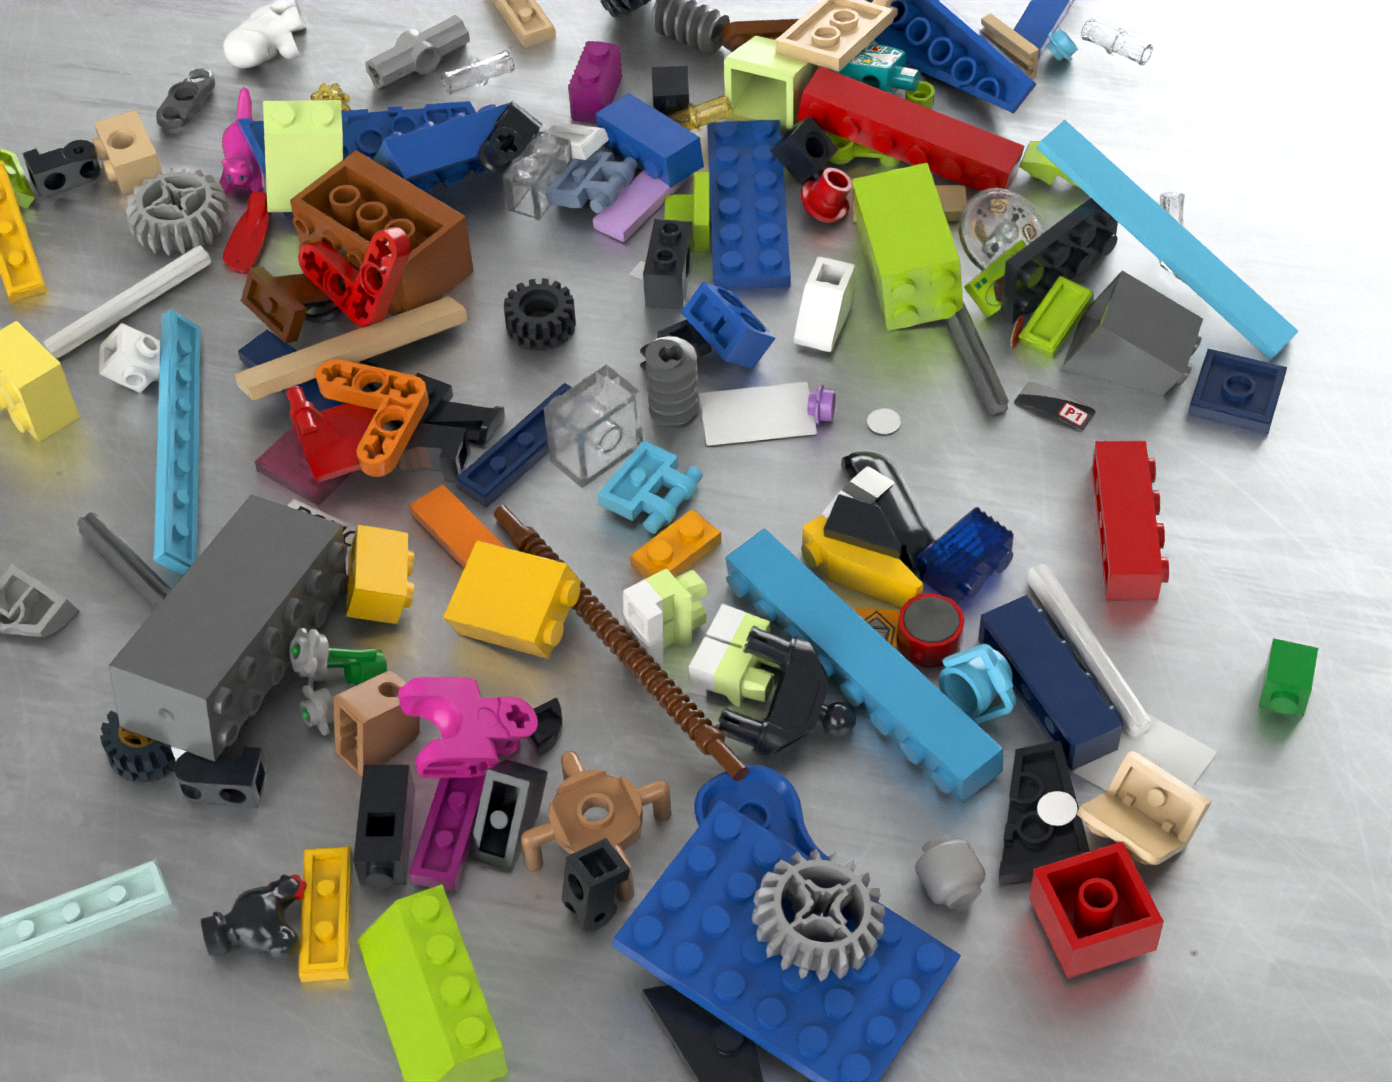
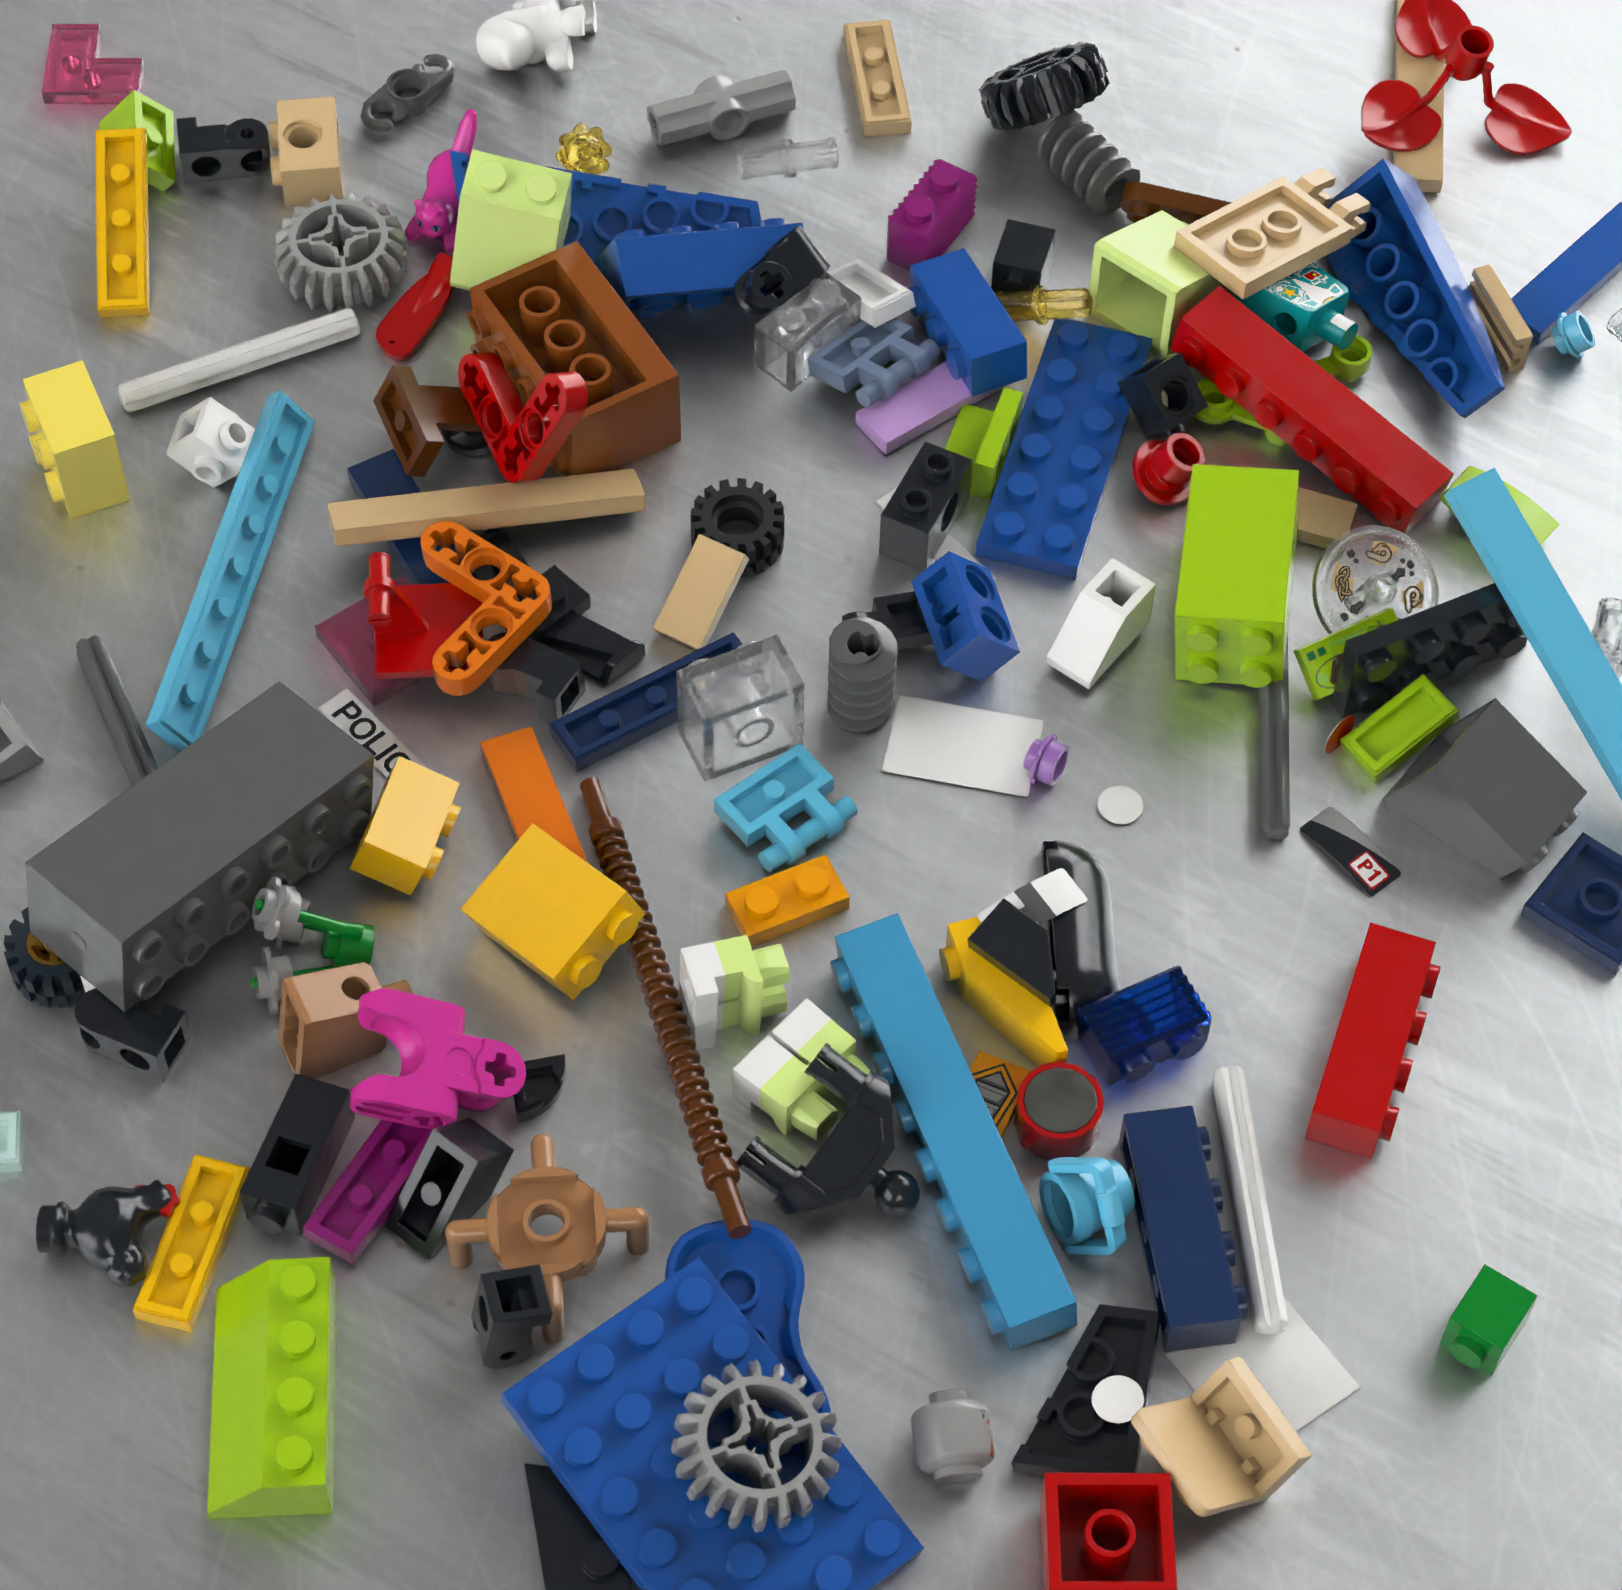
camera: 15 degrees right, 5 degrees up
none -> tan tile [653,534,749,650]

